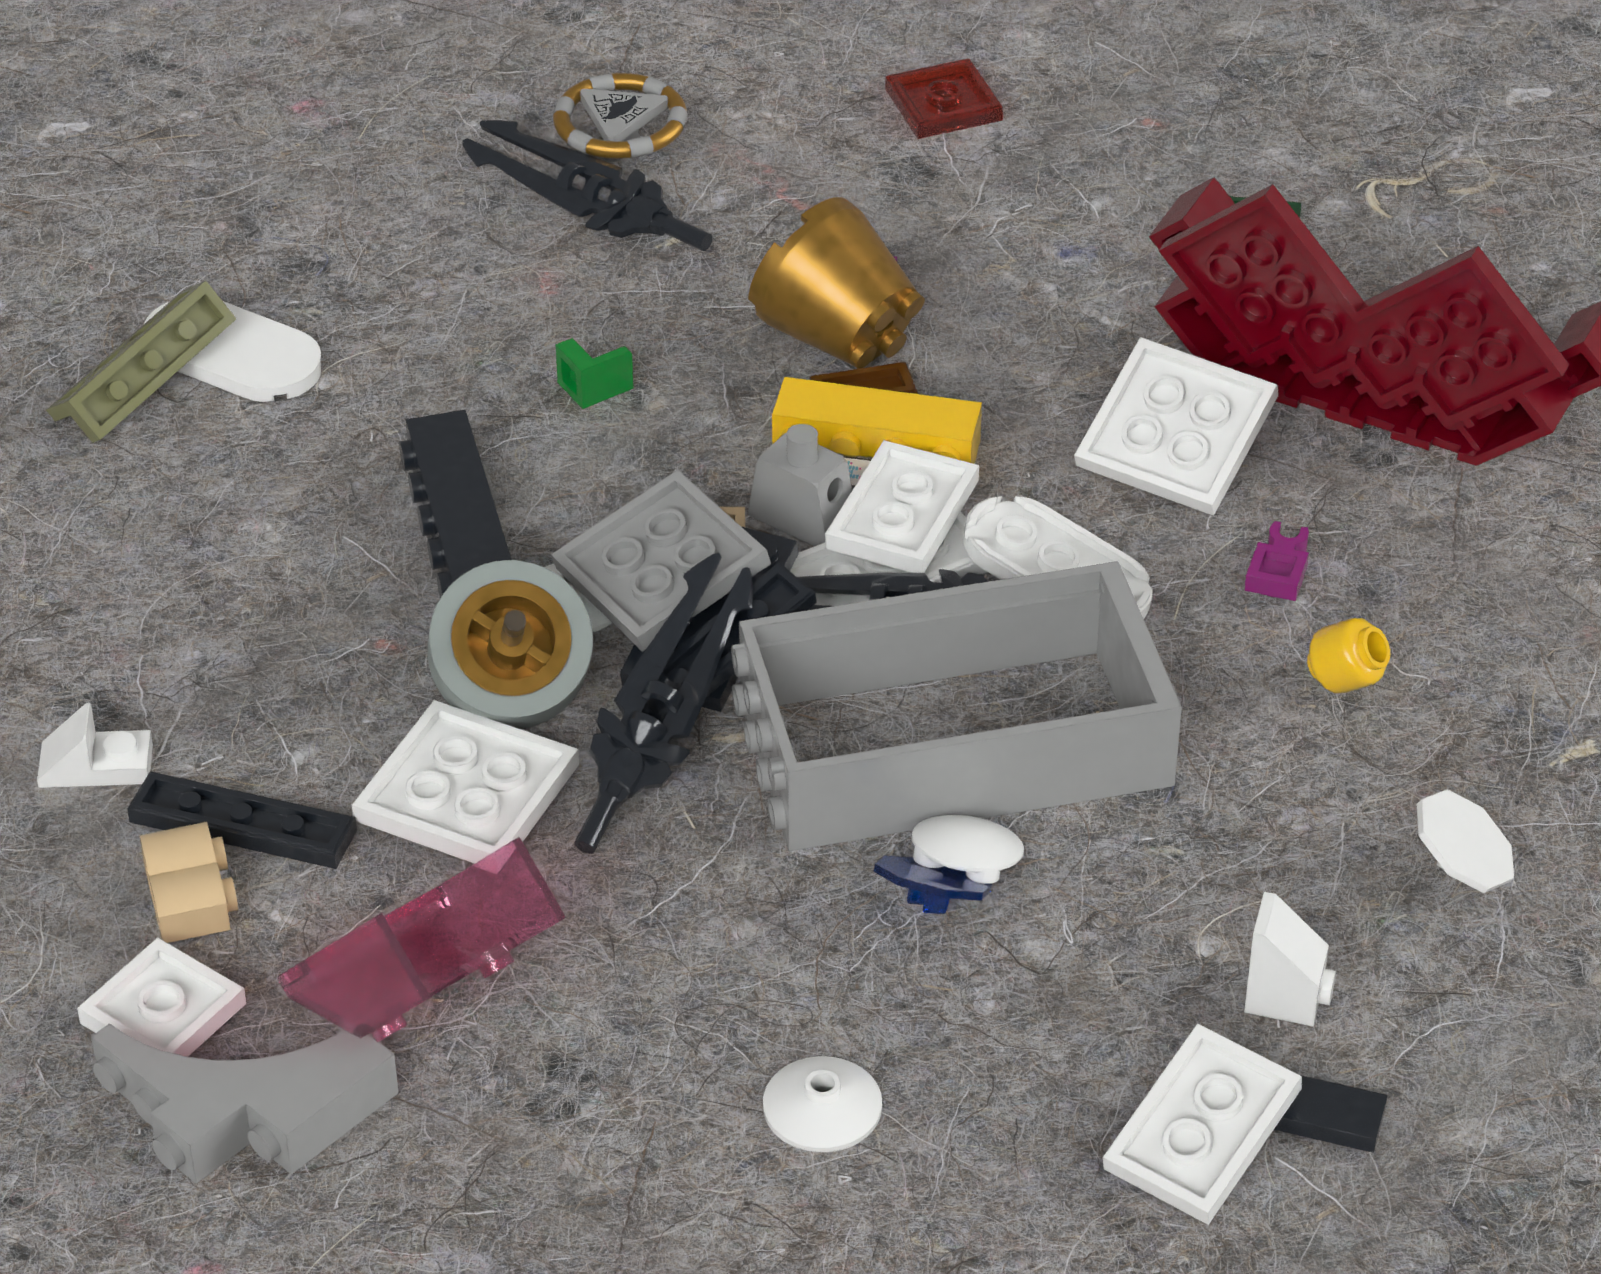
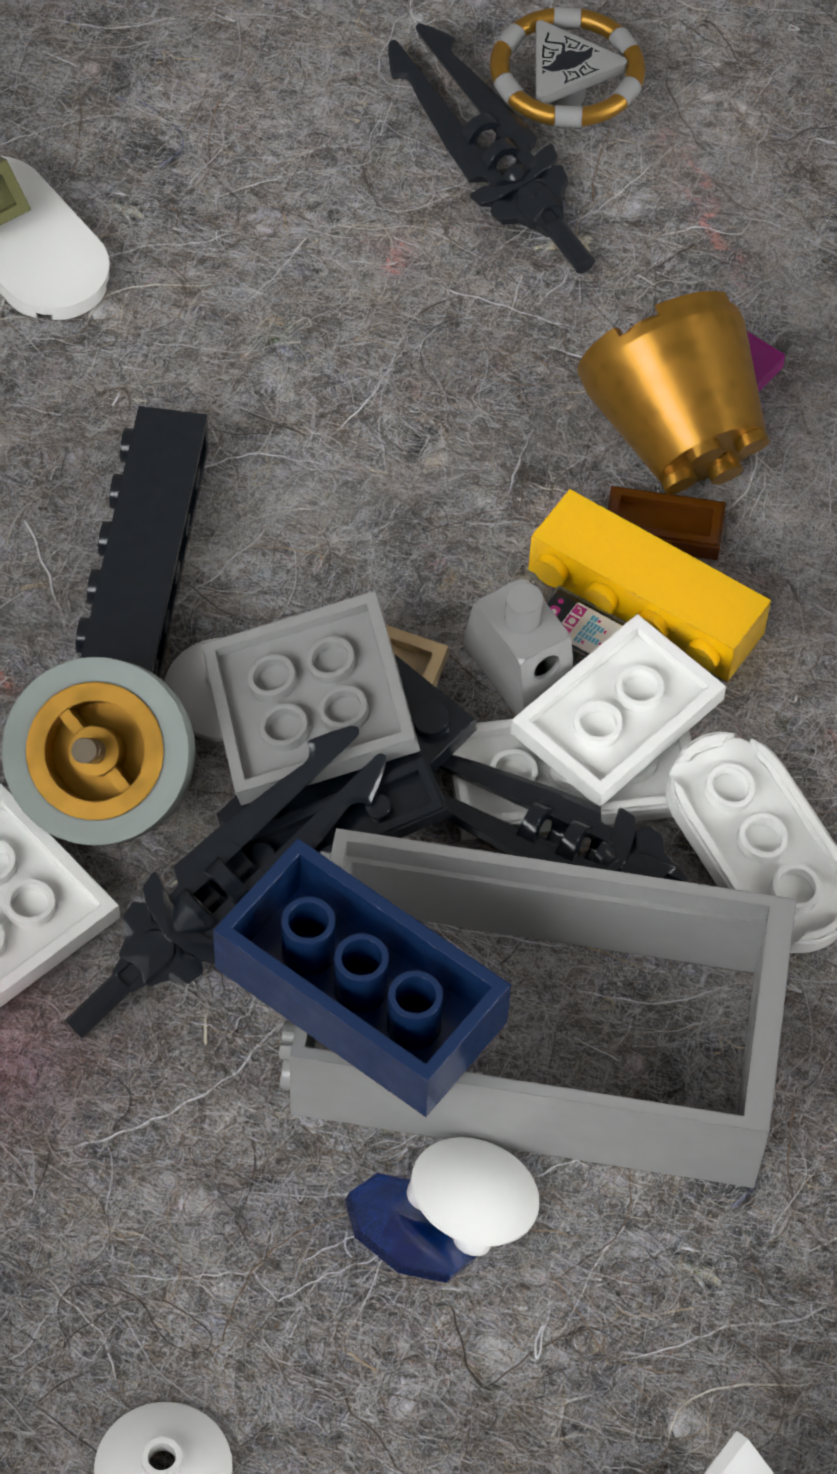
camera: 20 degrees right, 15 degrees up
green panel [555,338,634,409] -> none
none -> dark blue brick [213,838,511,1117]

